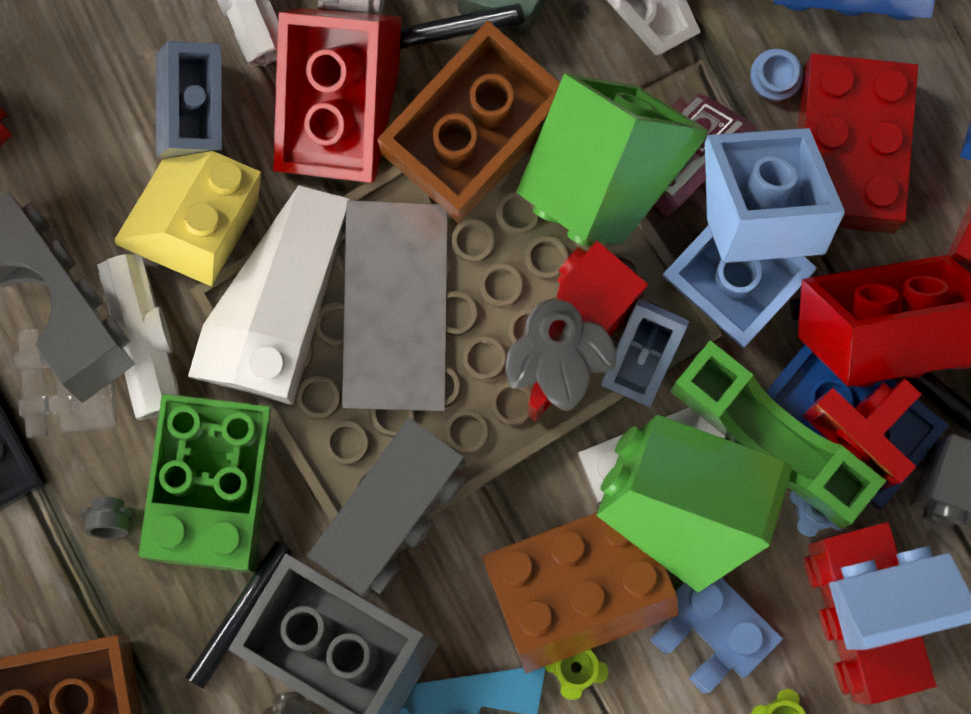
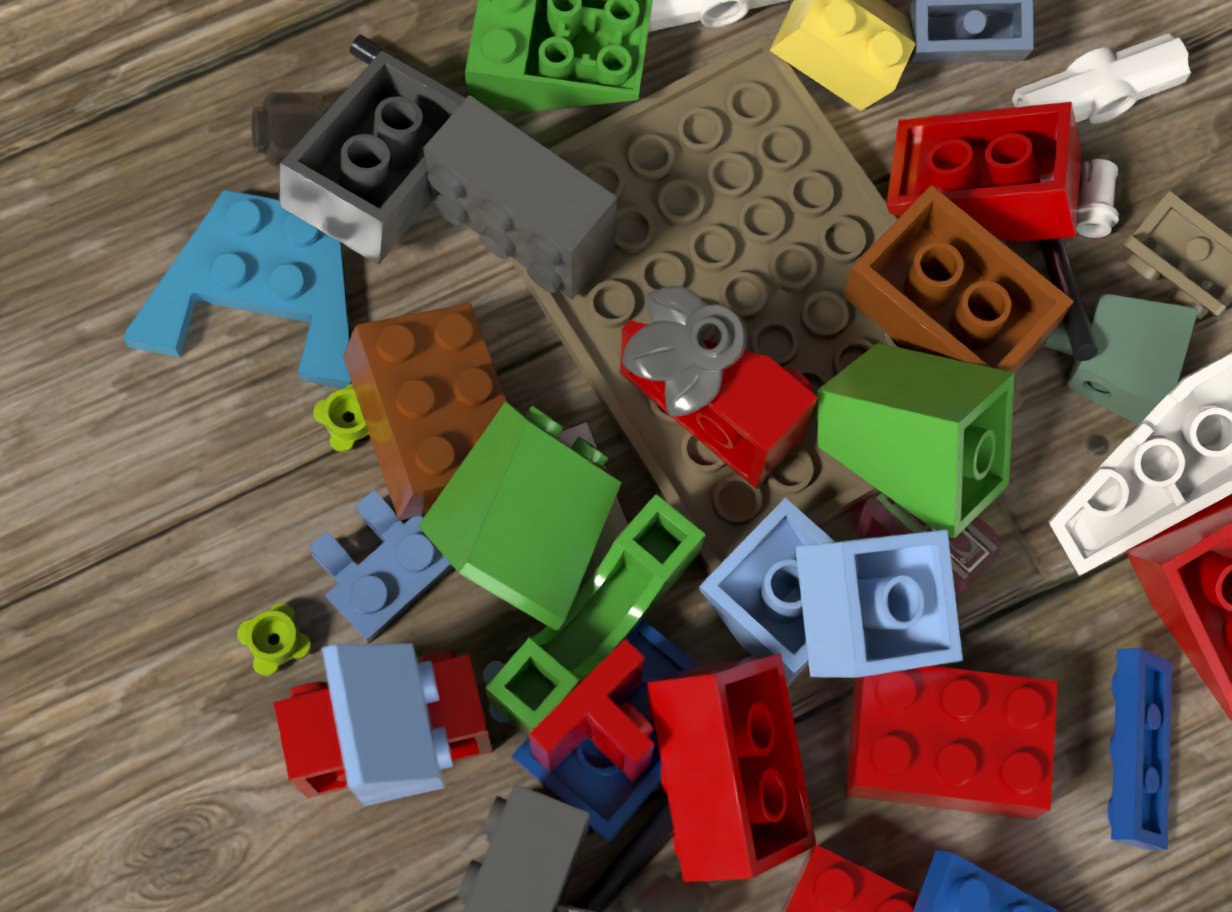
camera: 85 degrees right, 10 degrees down
white wedge [188,185,350,405] -> none
flat silver sticker [342,200,447,411] -> none
sand blue slope [601,299,689,407] -> none
light blue plate [750,49,803,102] -> none

